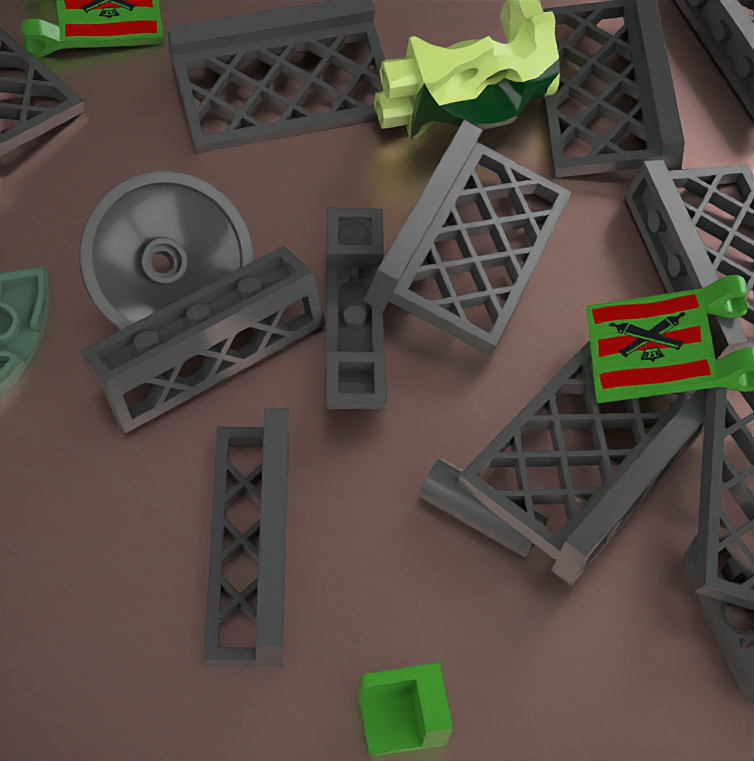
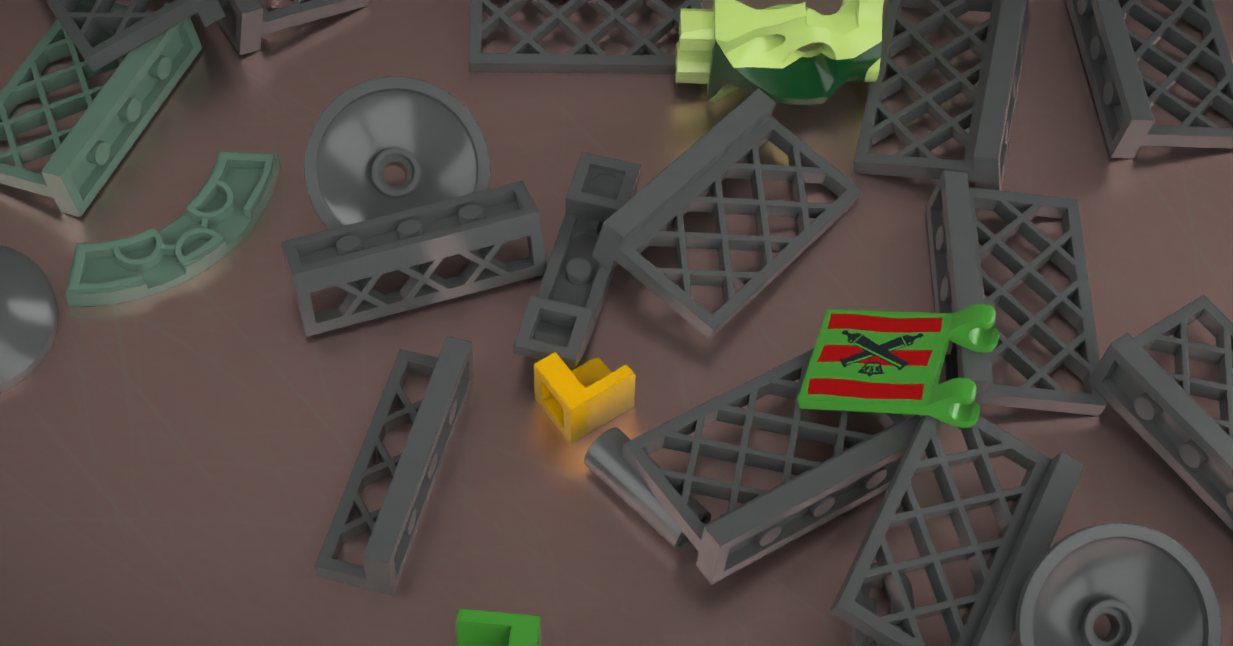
camera: 20 degrees right, 5 degrees down
none -> yellow panel [534,352,636,444]

